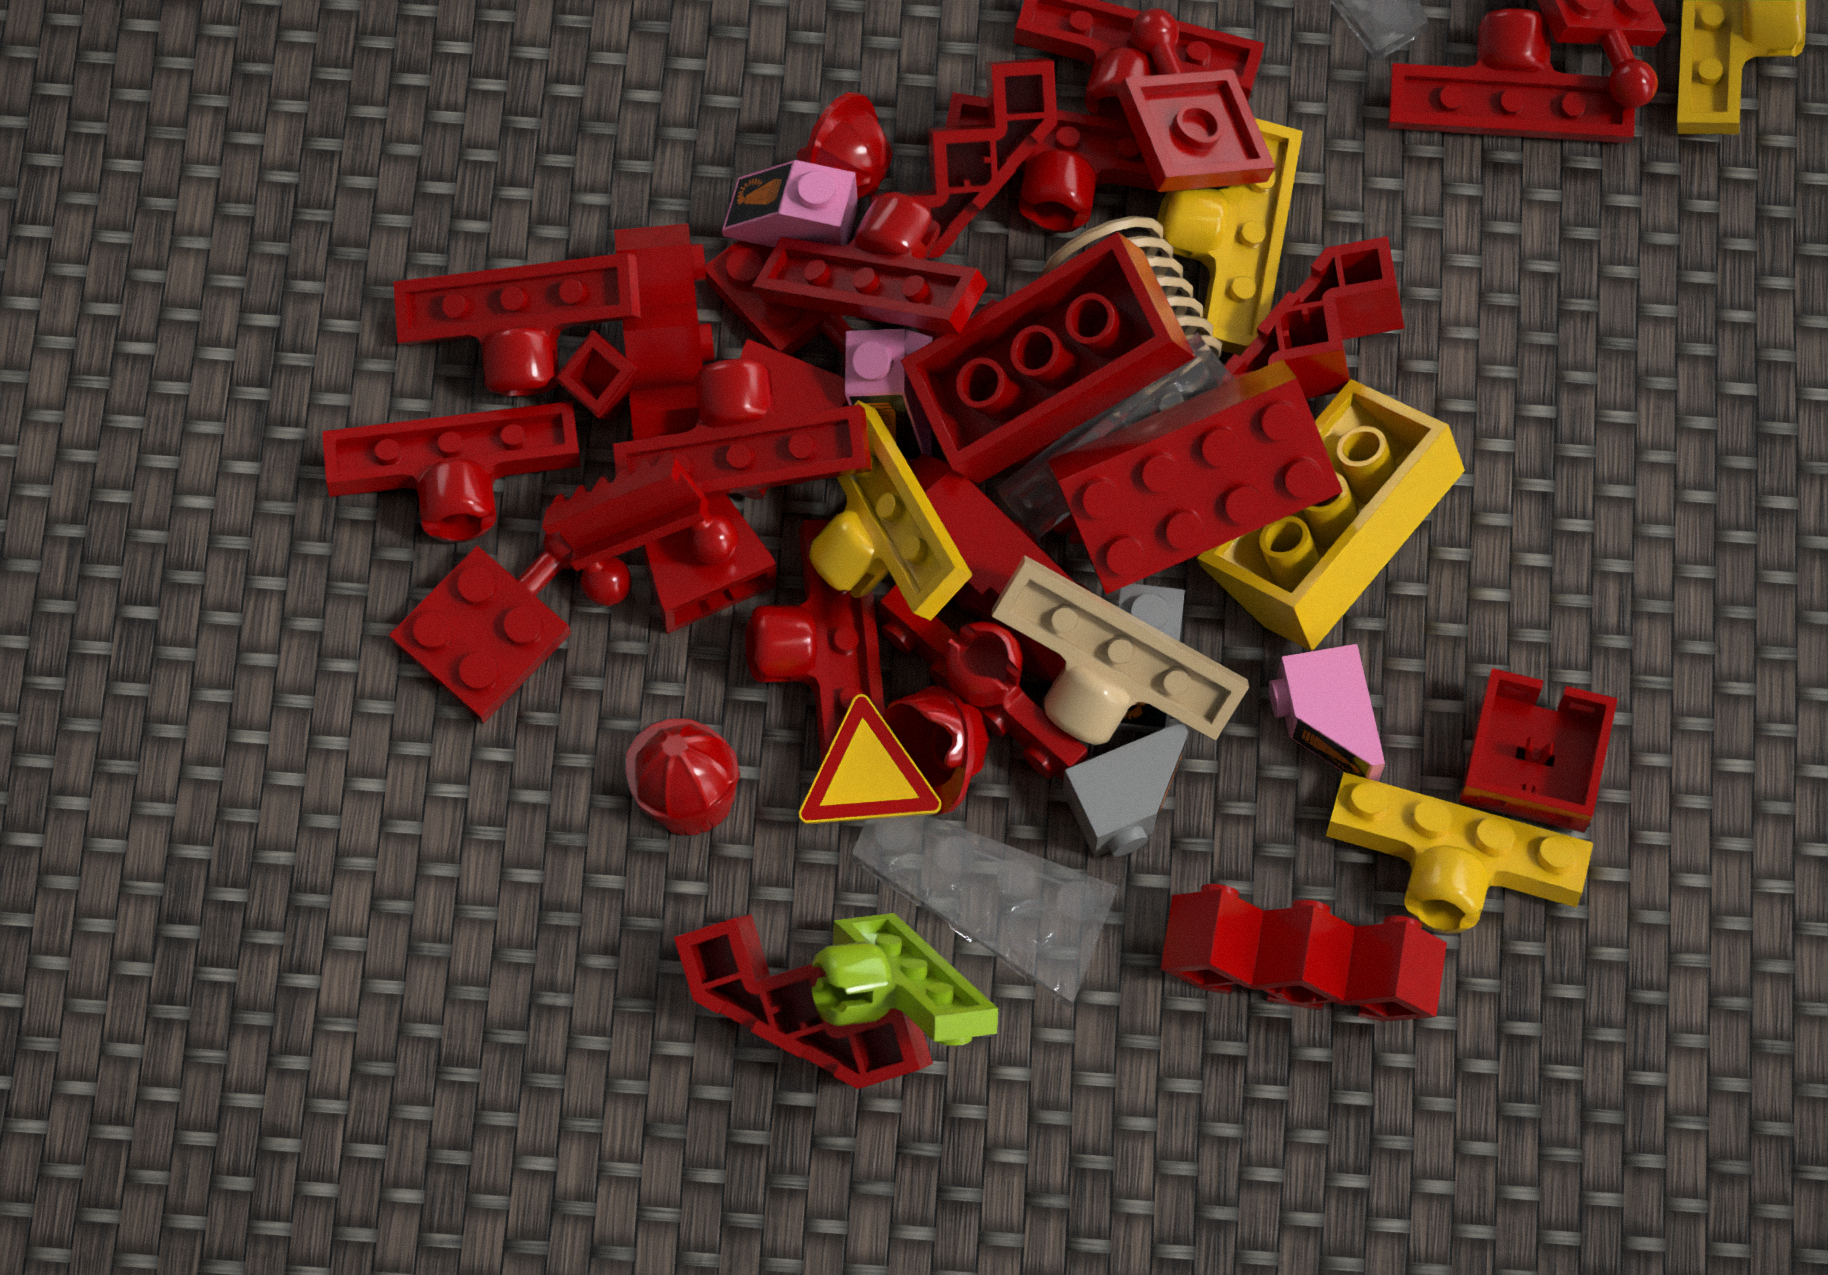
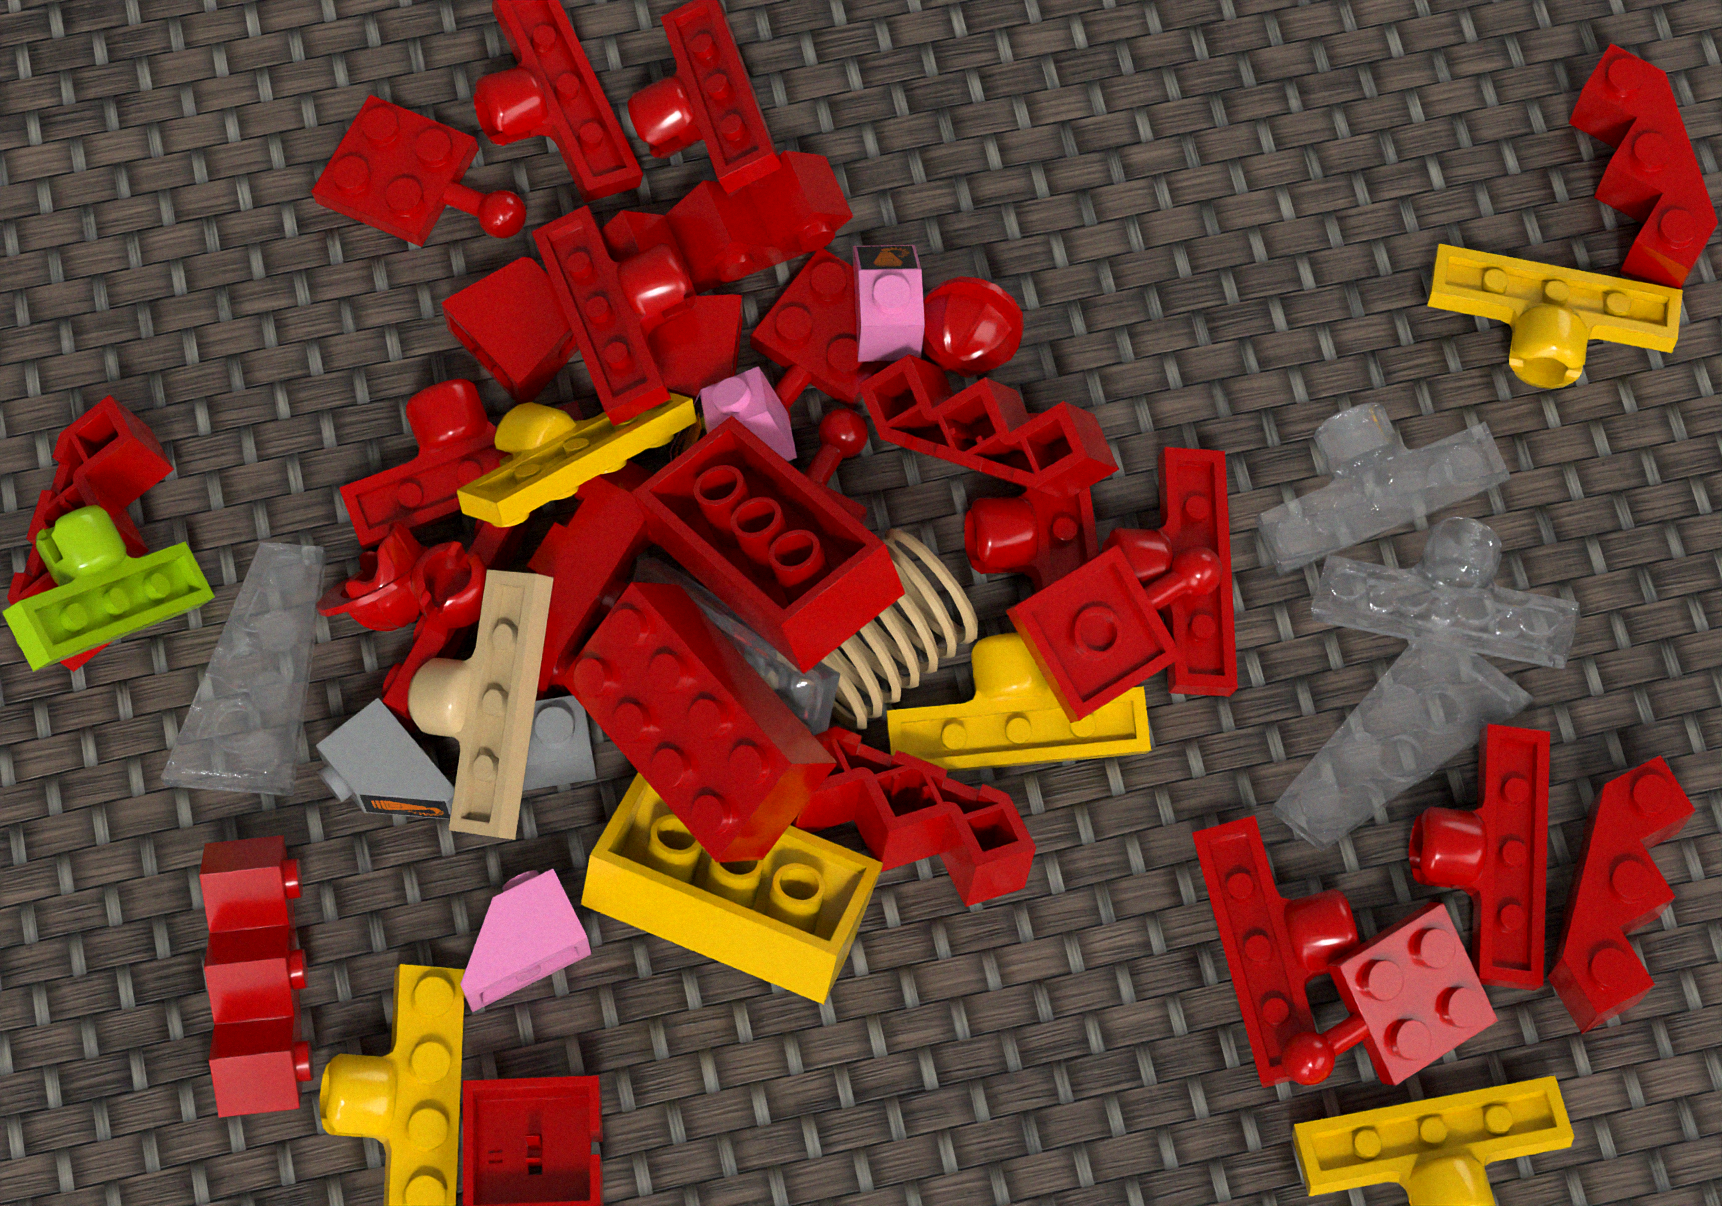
camera: 75 degrees right, 0 degrees up
red gear [542,450,739,606] -> none
red slope [554,330,641,421] -> none
red piece [625,719,740,836] -> none
red plate [752,192,988,335] -> none
piece [799,694,941,824] -> none

